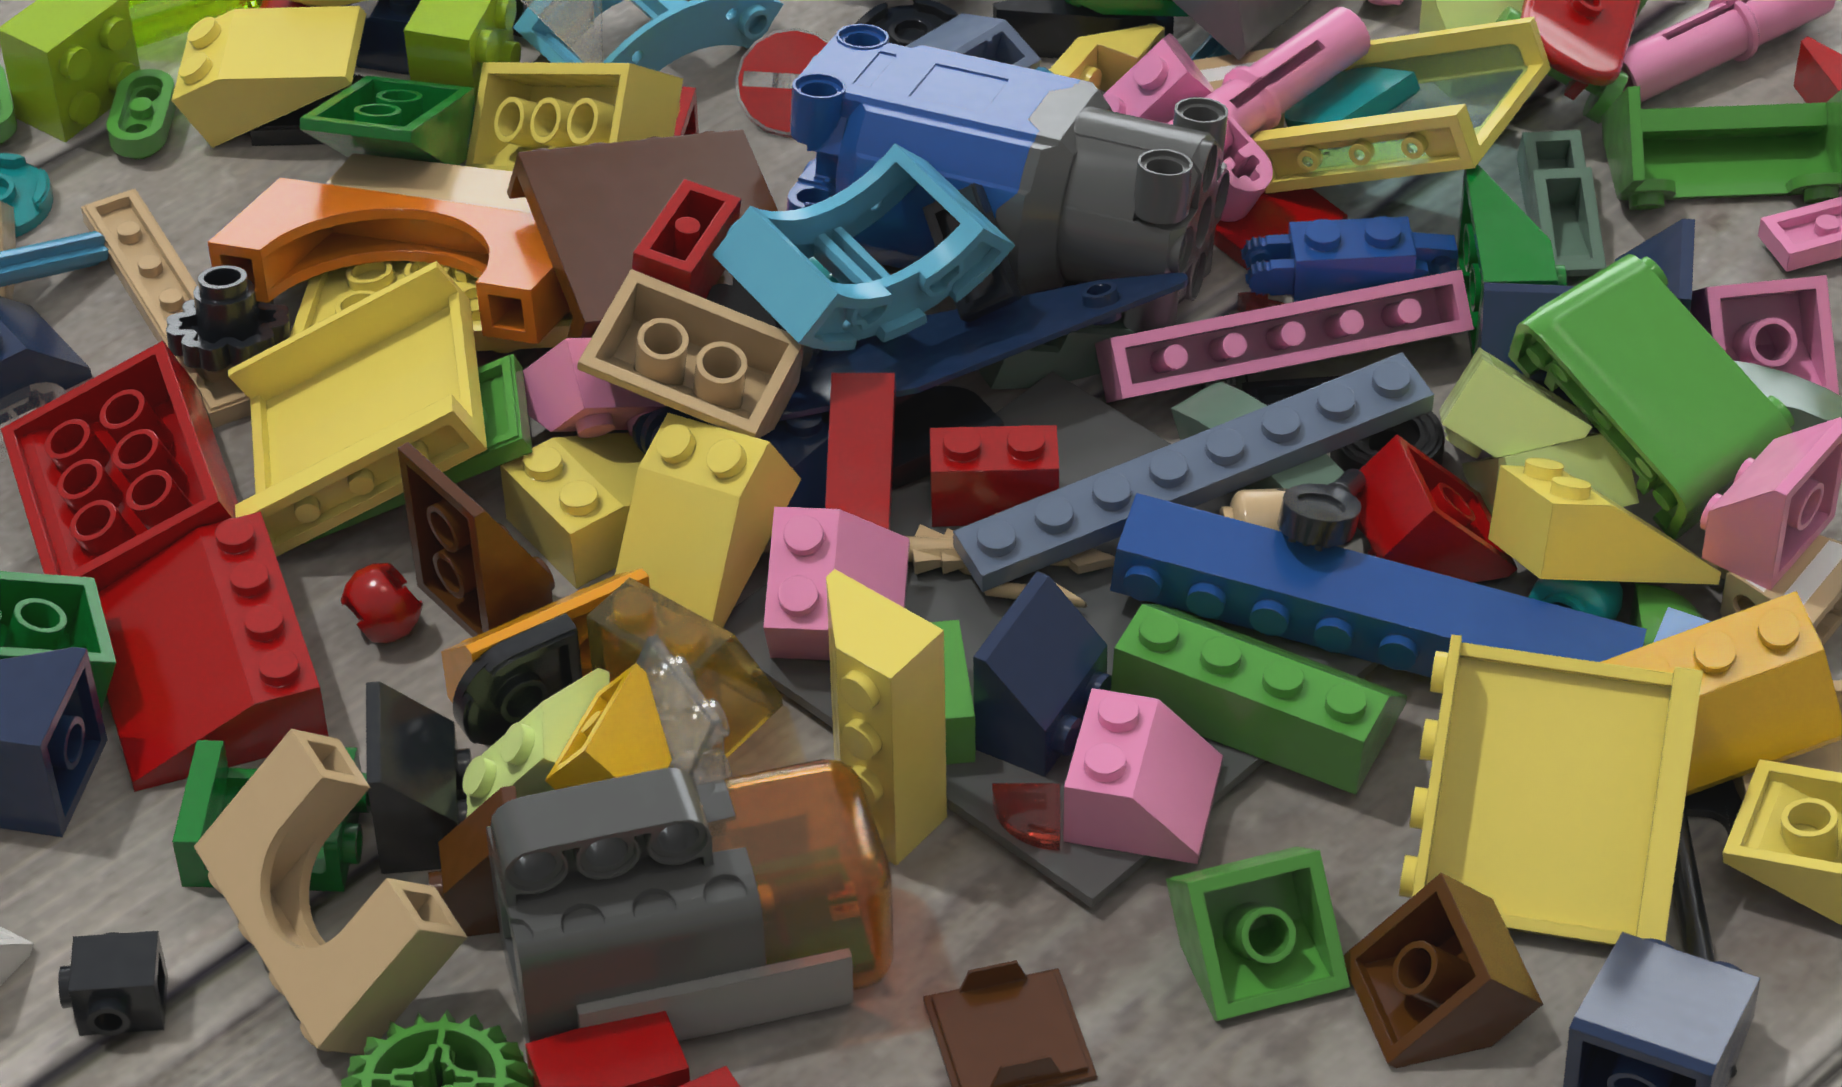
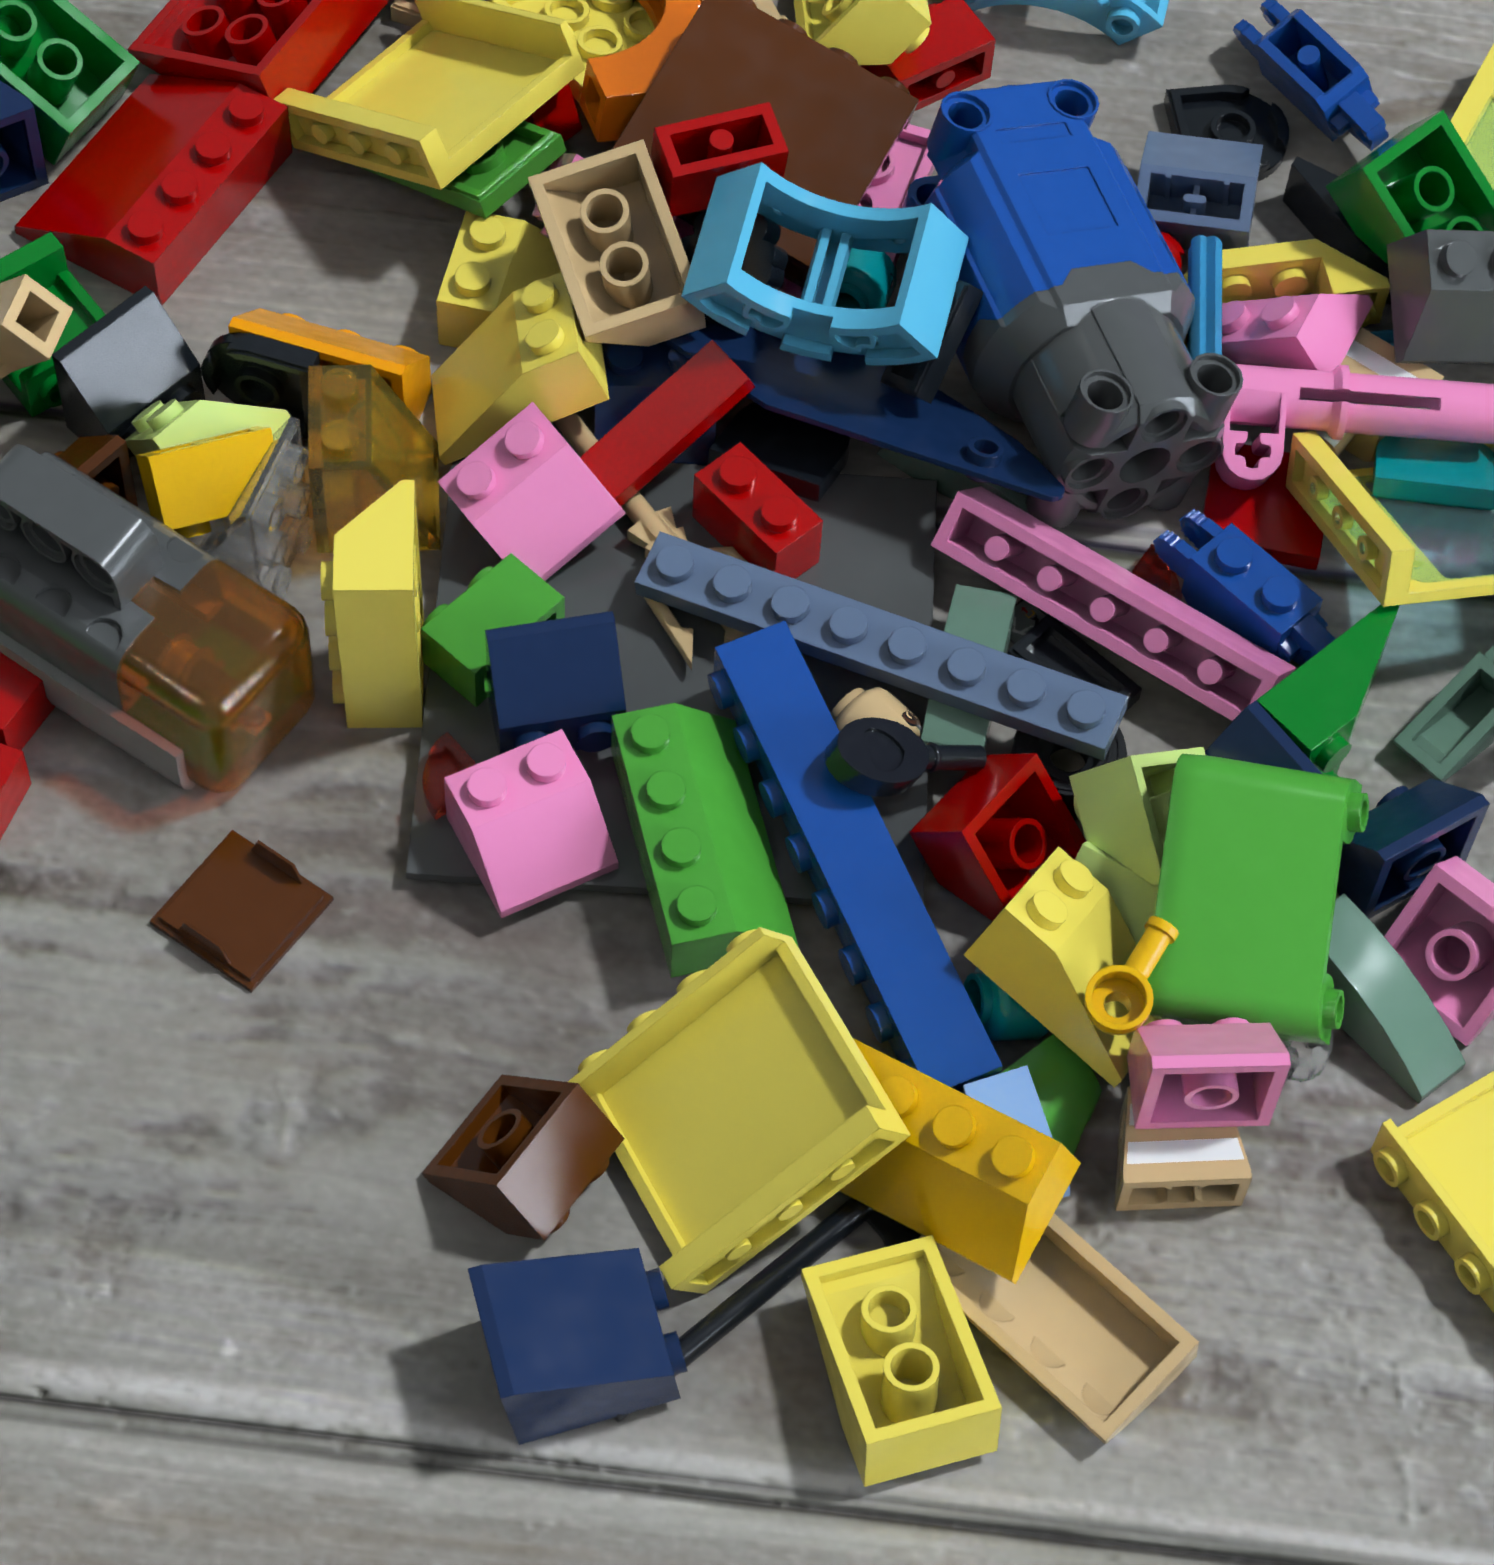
camera: 45 degrees right, 15 degrees up
red piece [341,563,423,643] -> none
reddish brown slope [397,442,555,637] -> none
red piece [735,28,829,138] -> none
bright green slope [1166,847,1350,1021] -> none
none -> yellow bar [1084,916,1179,1035]

